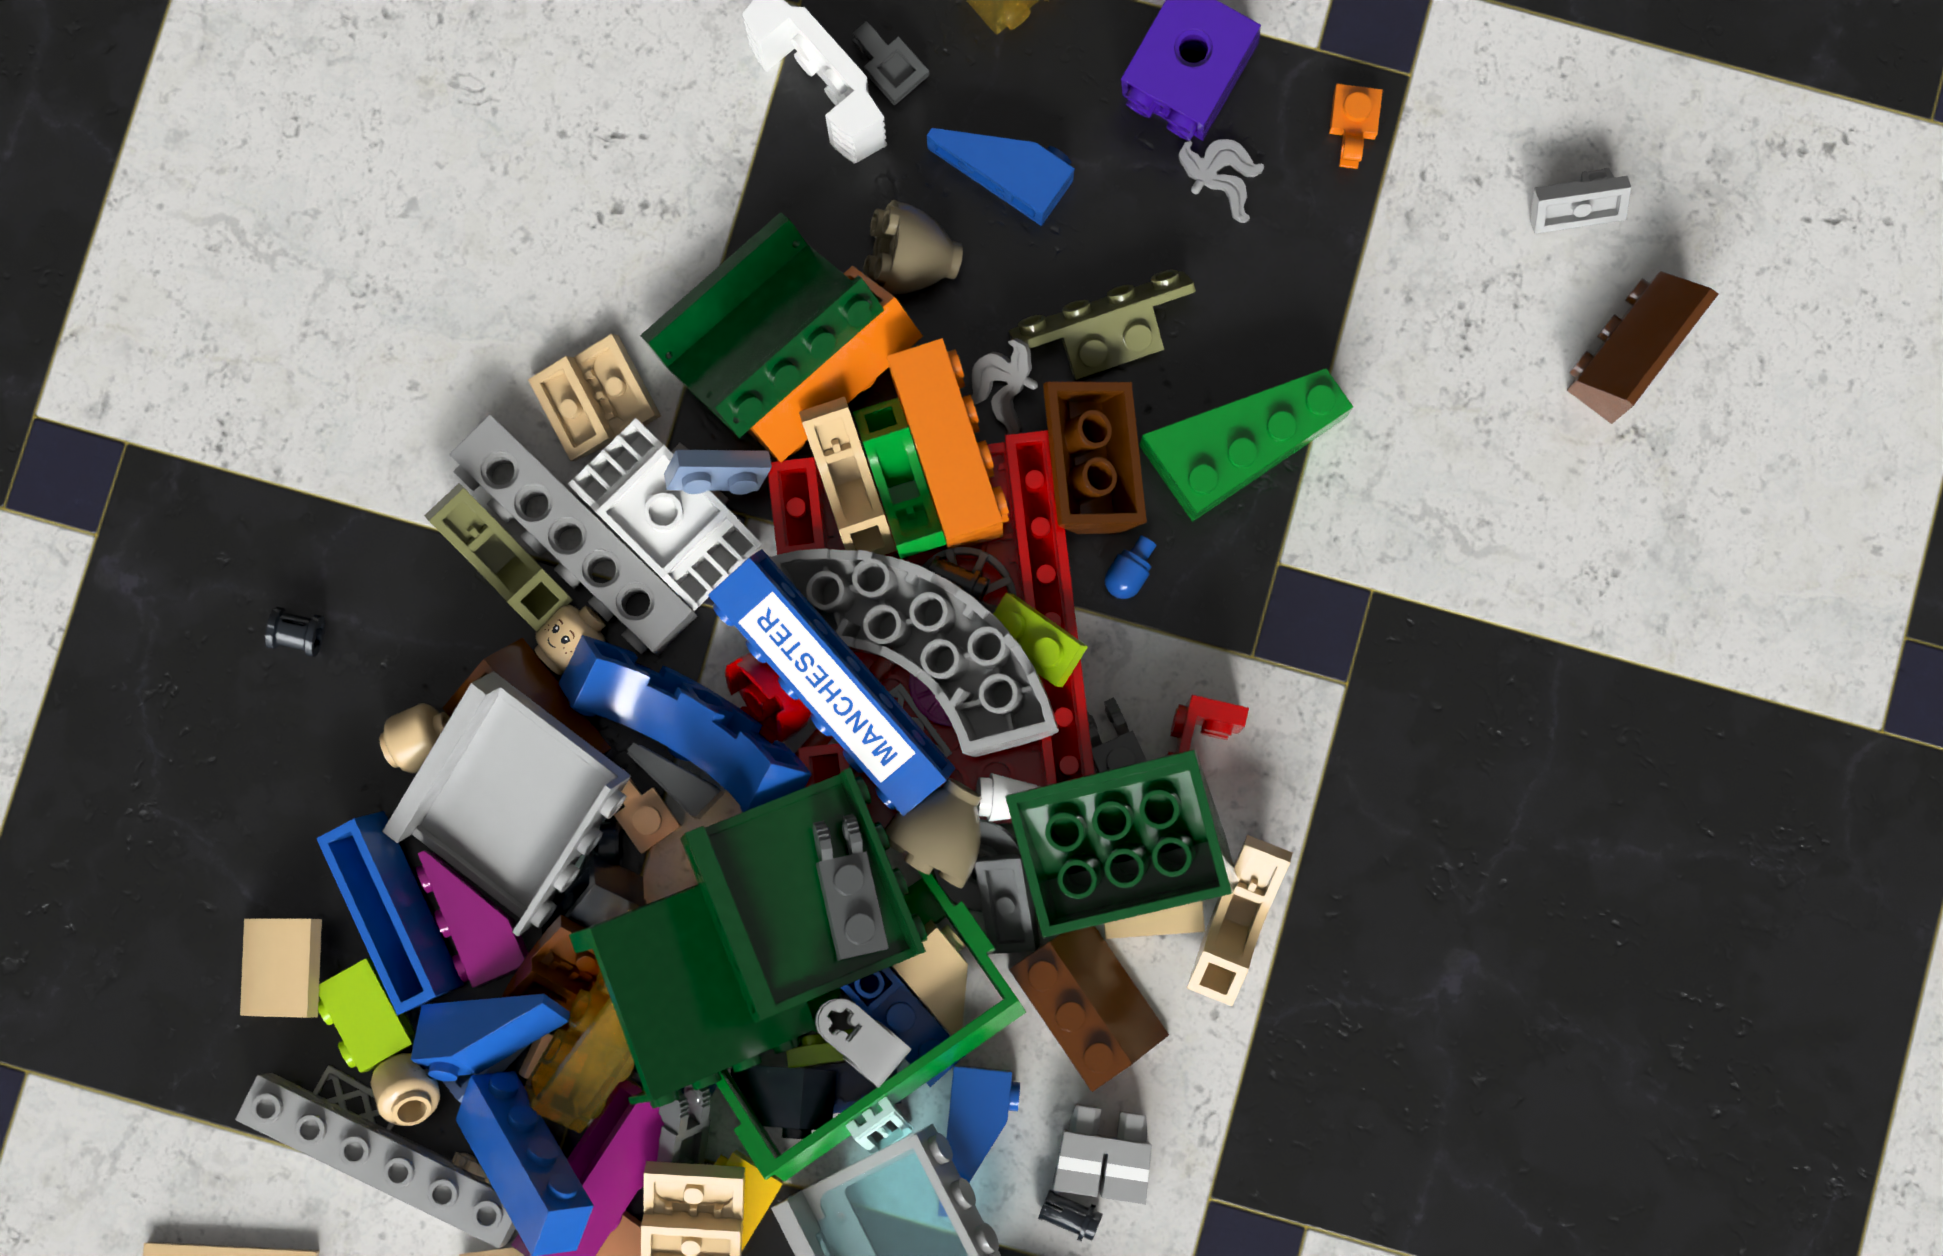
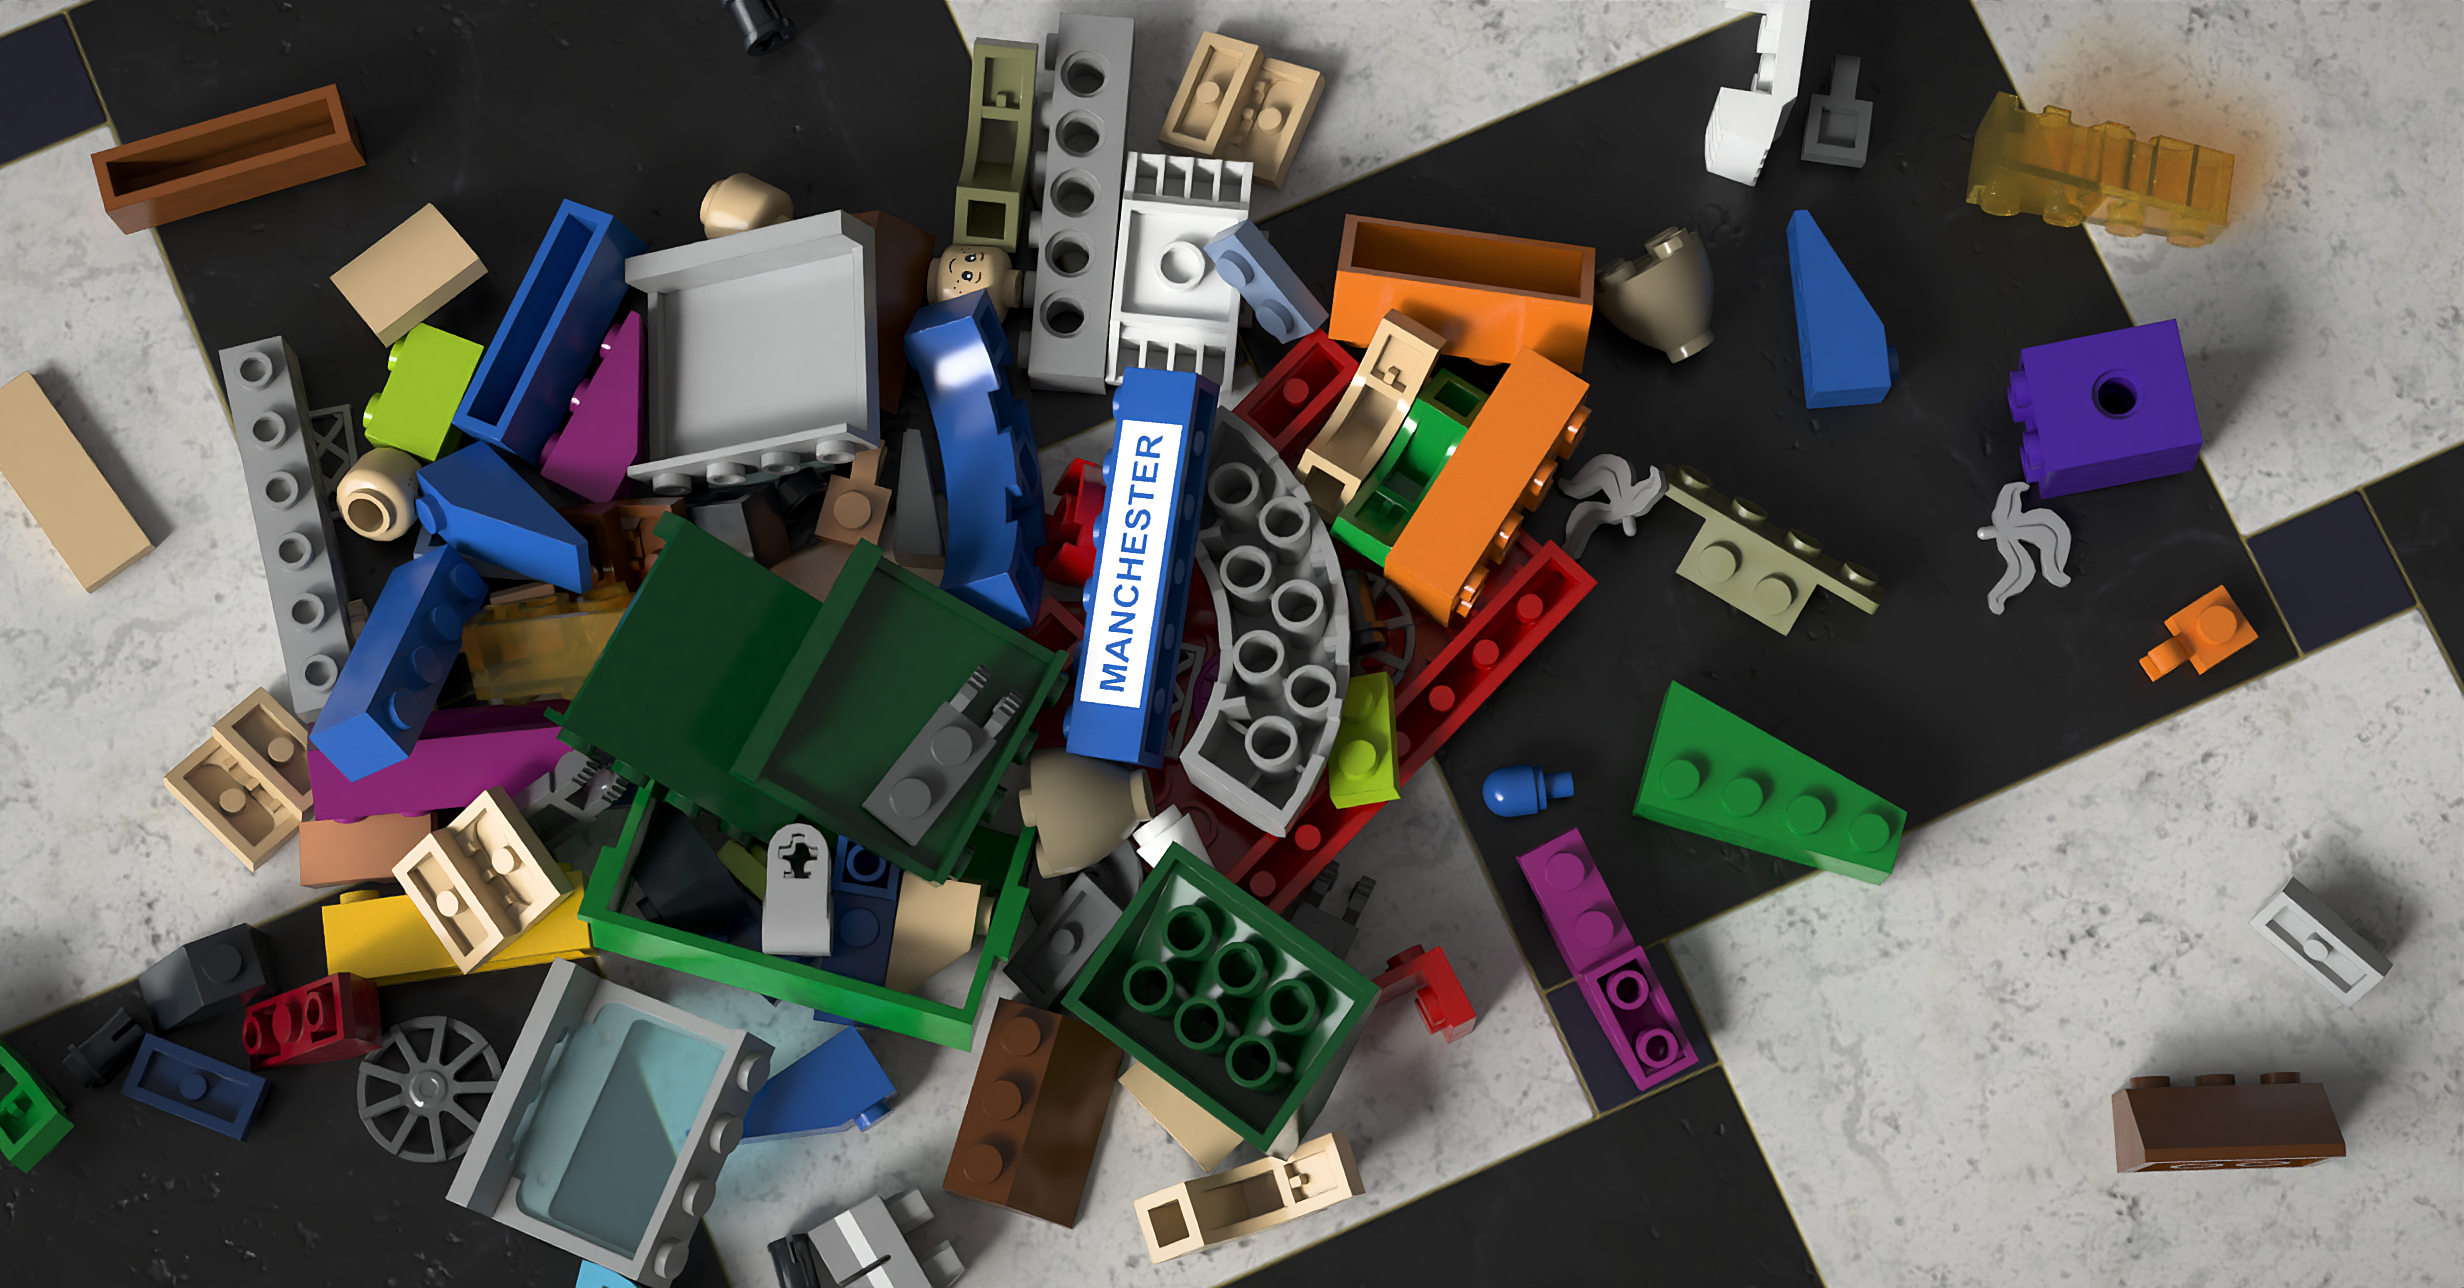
camera: 50 degrees right, 5 degrees down
dark green panel [640,212,884,438] -> none
light aqua tile [845,1097,913,1154] -> none
reddish brown slope [1043,382,1147,534] -> none
none -> dark orange brick [90,84,367,235]
none -> magenta slope [1515,827,1699,1091]

